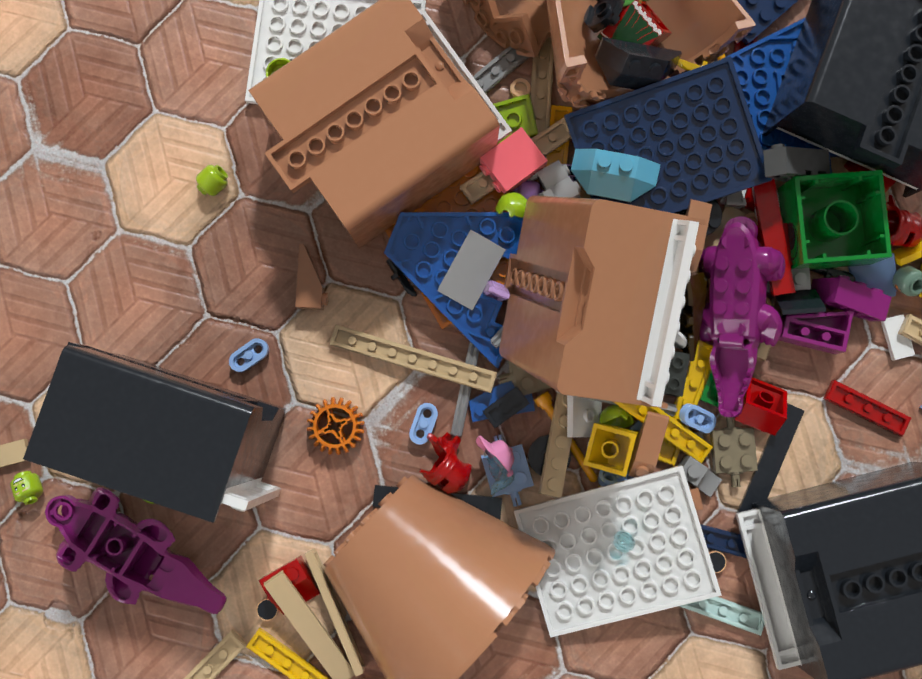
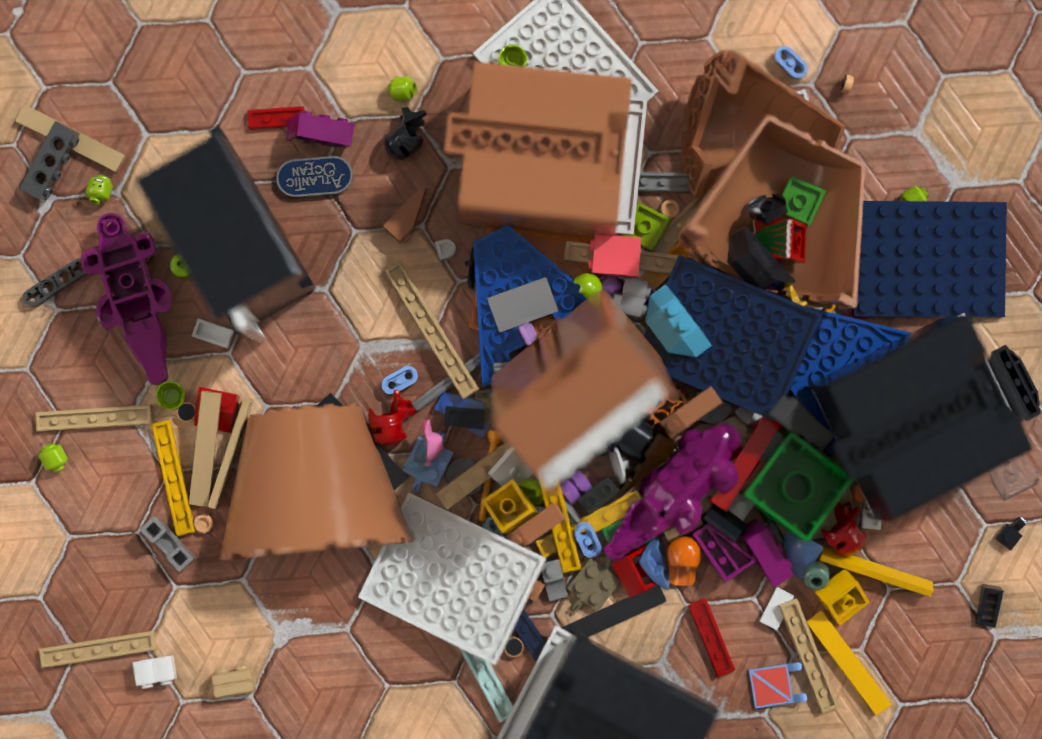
camera: 40 degrees right, 0 degrees up
light blue plate [229,338,269,372] -> none
orange gear [307,397,365,455] -> none
clear light blue plate [613,531,635,553] -> none
none -> dark grey beam [23,258,87,307]
none -> lime hair [155,381,185,410]
none -> white tile [192,318,235,349]
none -> red tile [247,106,305,130]
none -> tile [276,156,353,198]
none -> magenta wedge [286,111,354,148]
none -> black piece [383,107,427,160]
none -> white tile [435,239,456,261]
none -> medium blue brick [640,536,669,590]
none -> orange piece [665,536,701,586]
none -> white tile [860,509,881,530]

